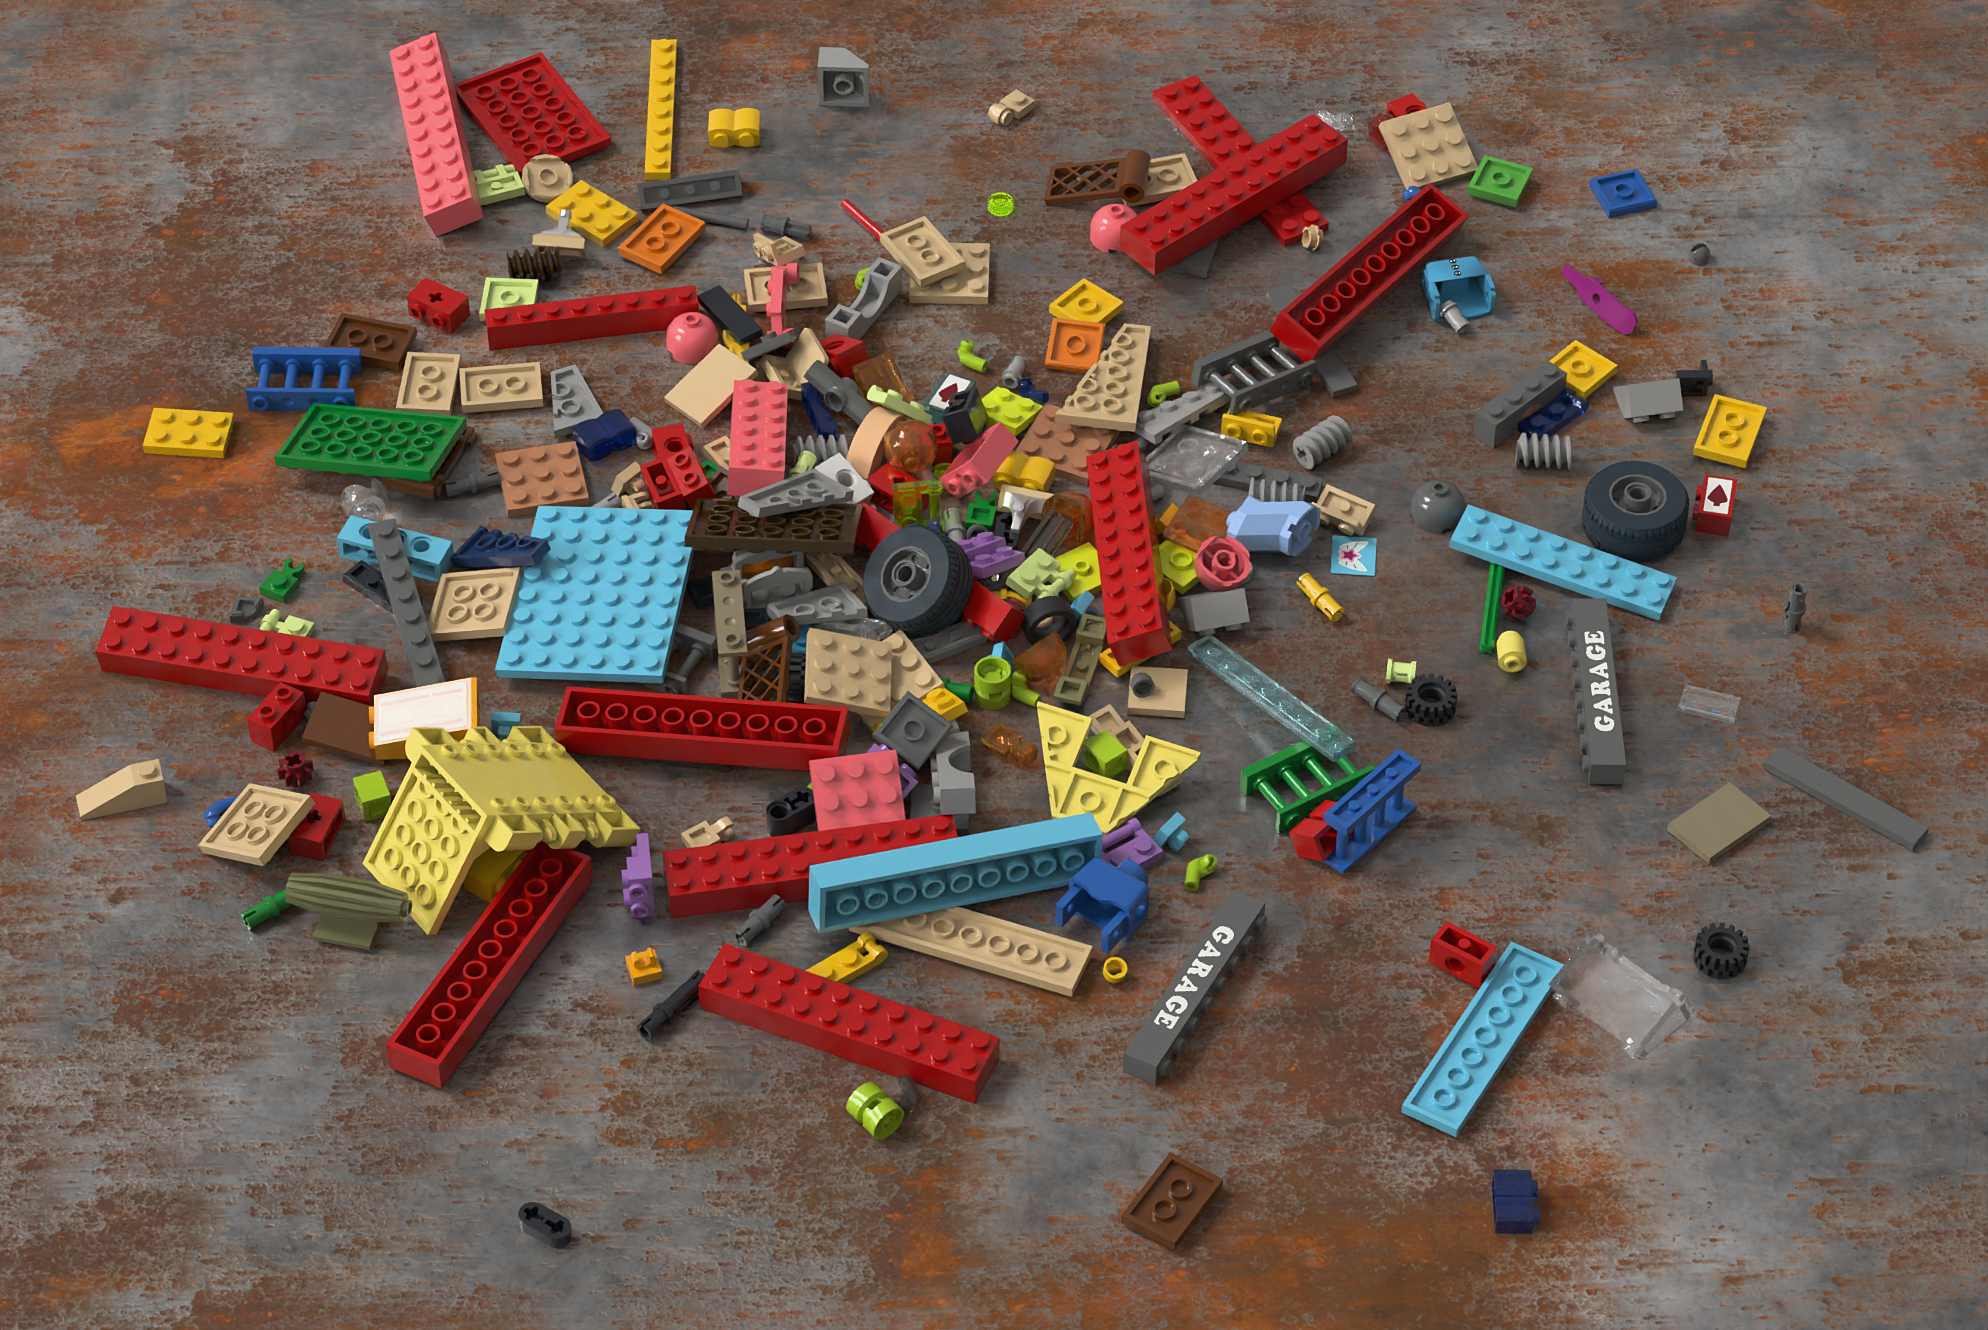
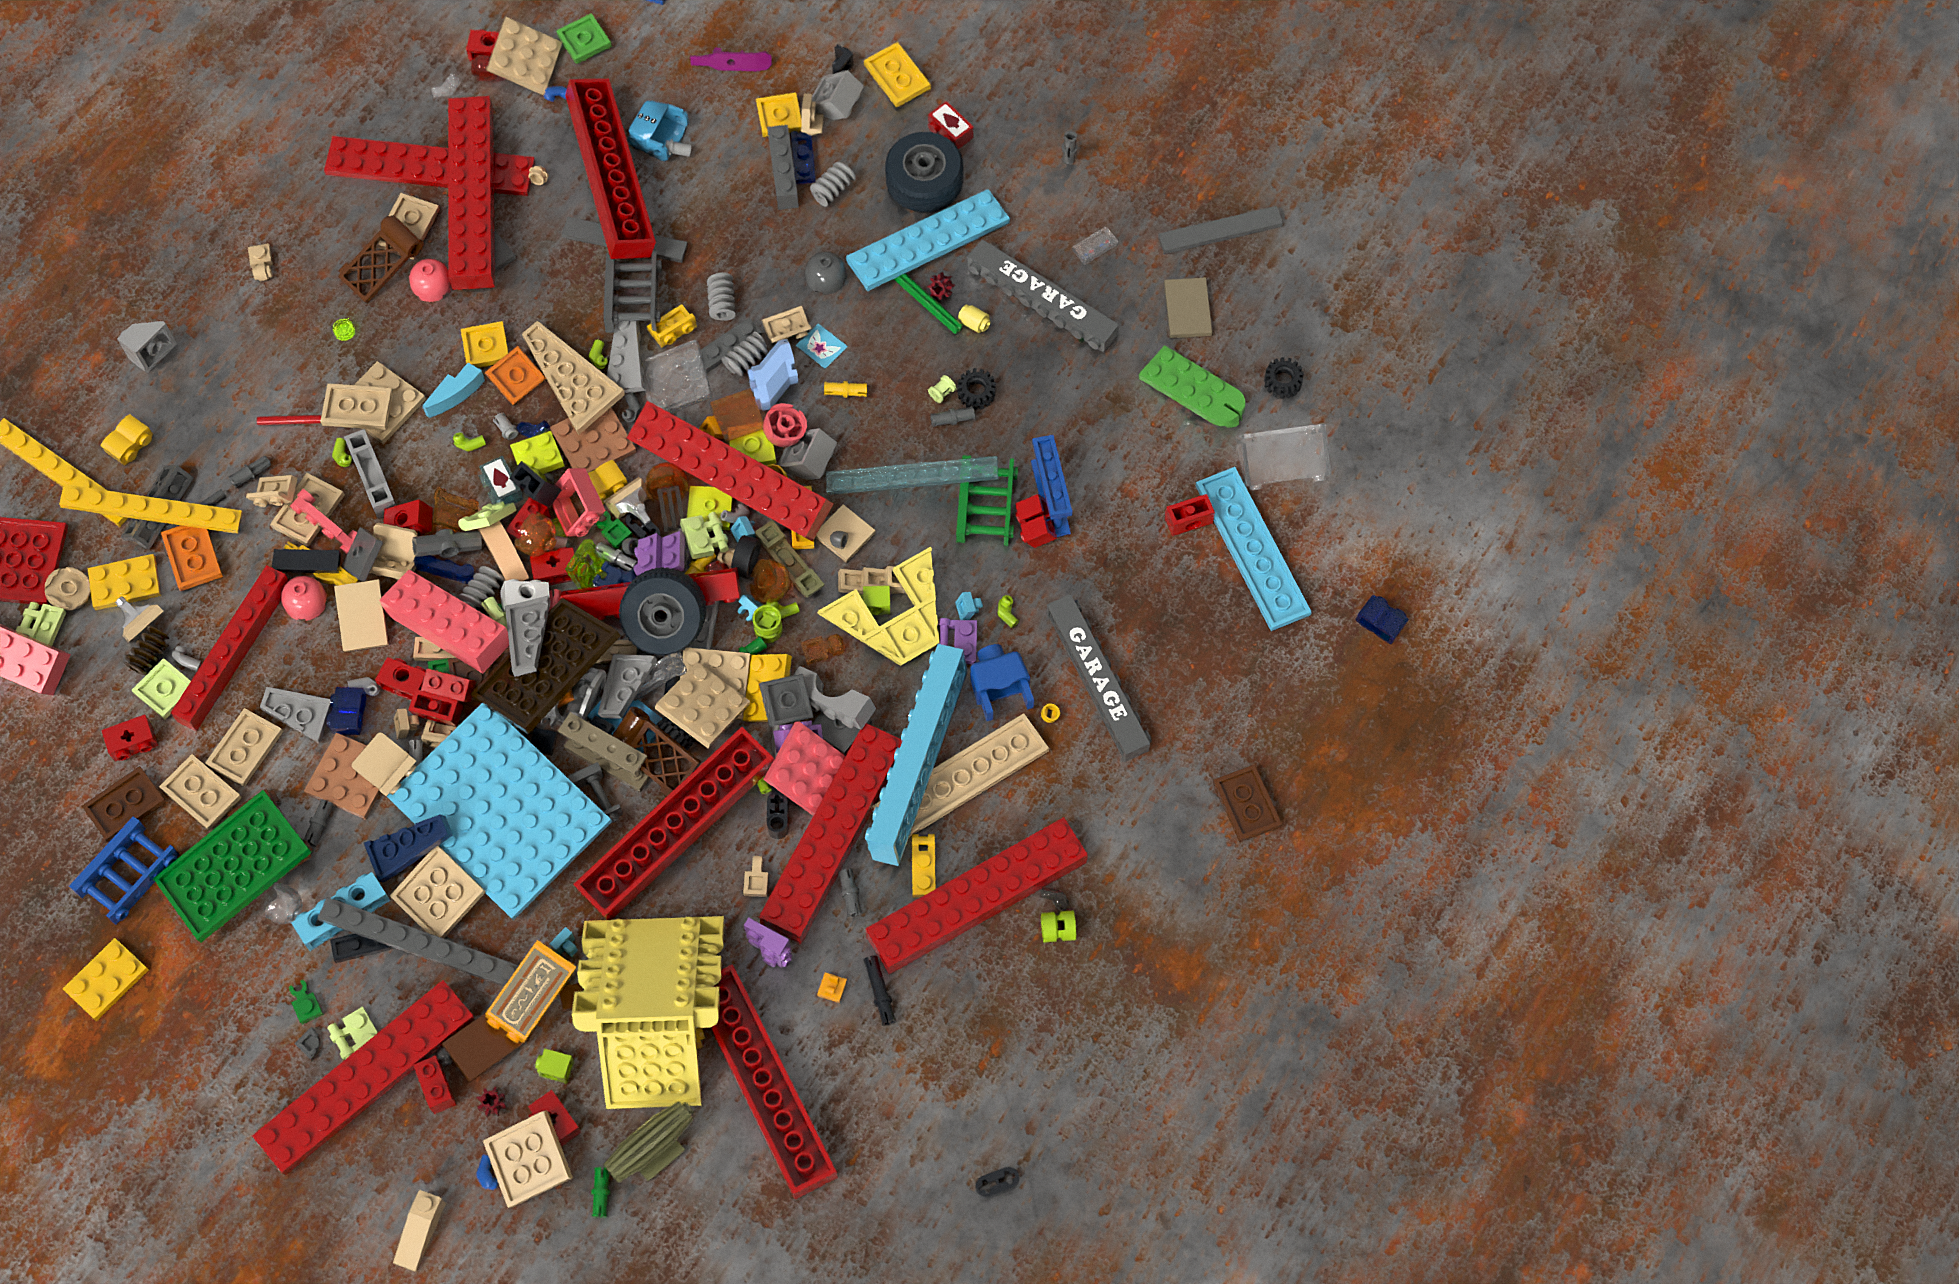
camera: 55 degrees left, 20 degrees up
none -> yellow plate [59,484,243,534]
none -> light grey arm [172,646,201,671]
none -> tan bracket [352,732,416,796]
none -> medium azure slope [422,363,485,418]
none -> light grey arm [721,503,749,524]
none -> tan bracket [801,94,824,135]
none -> bright green plate [1139,345,1245,428]

